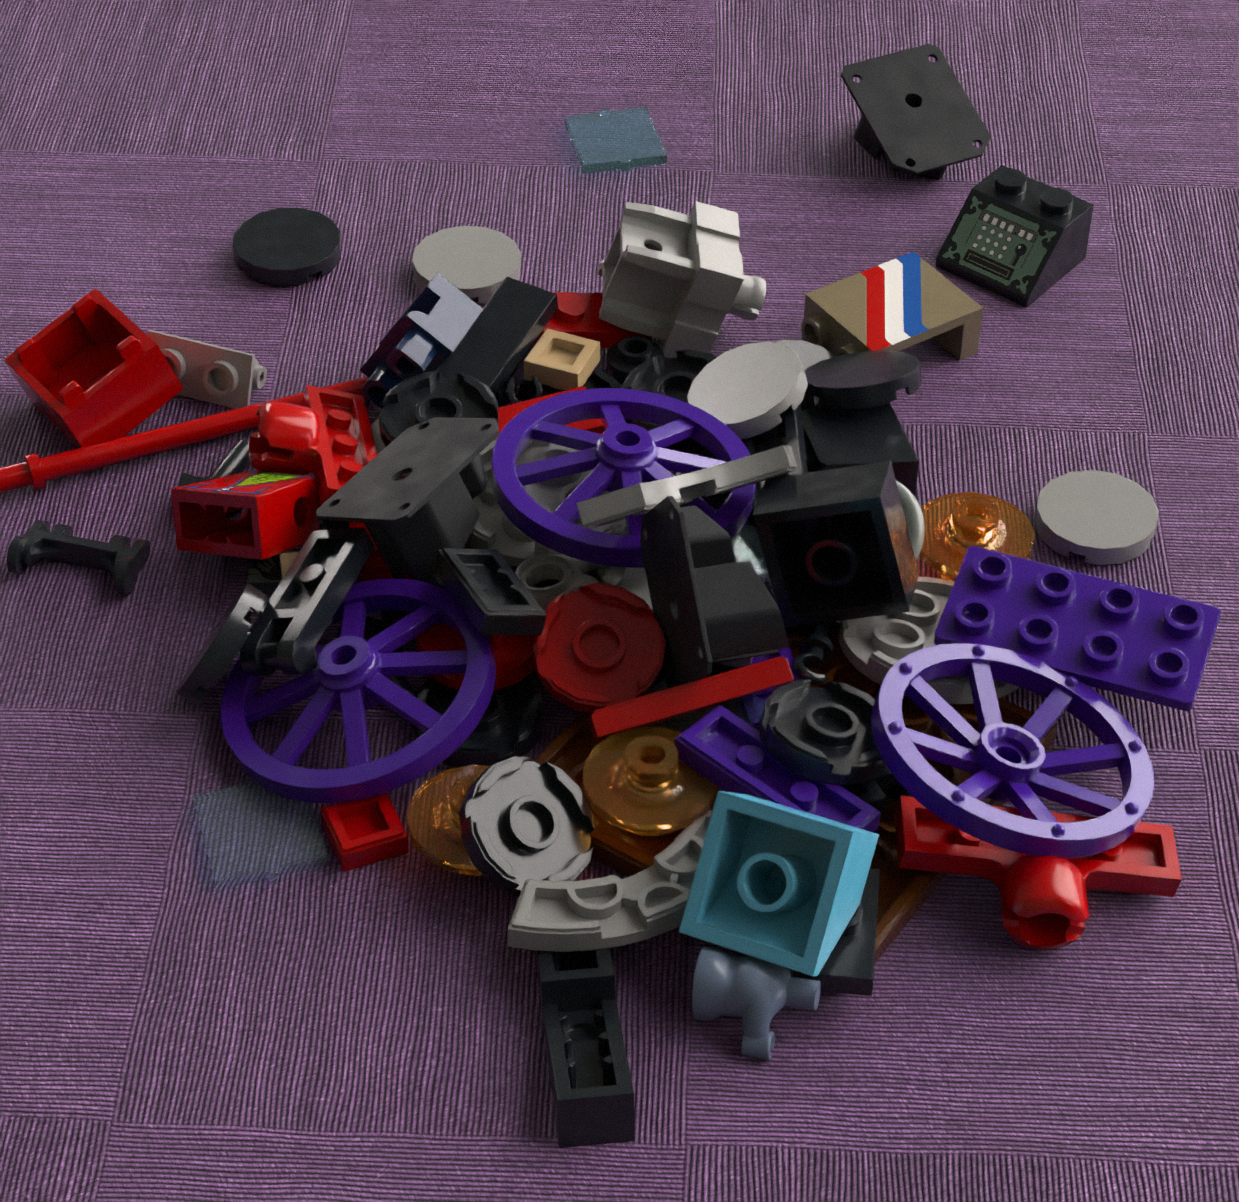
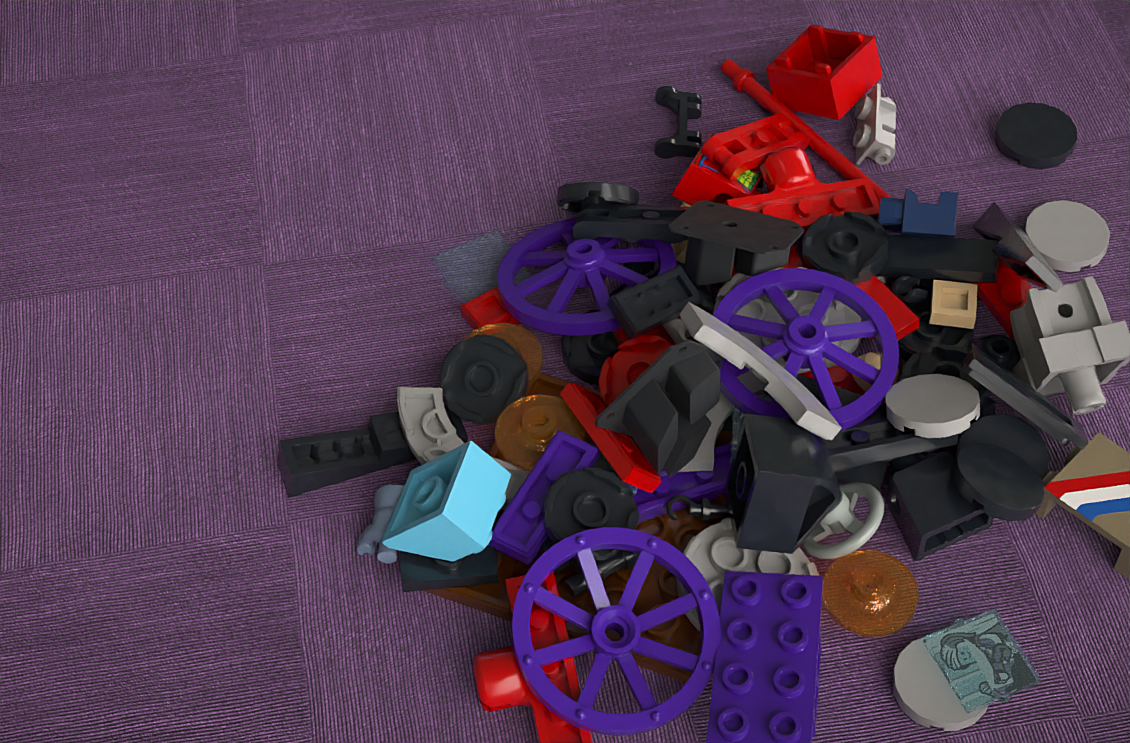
camera: 80 degrees right, 10 degrees up
none -> red plate [701,113,811,180]
none -> clear light blue piece [923,609,1041,713]
none -> black piece [962,344,1088,450]
none -> black slope [972,202,1063,292]

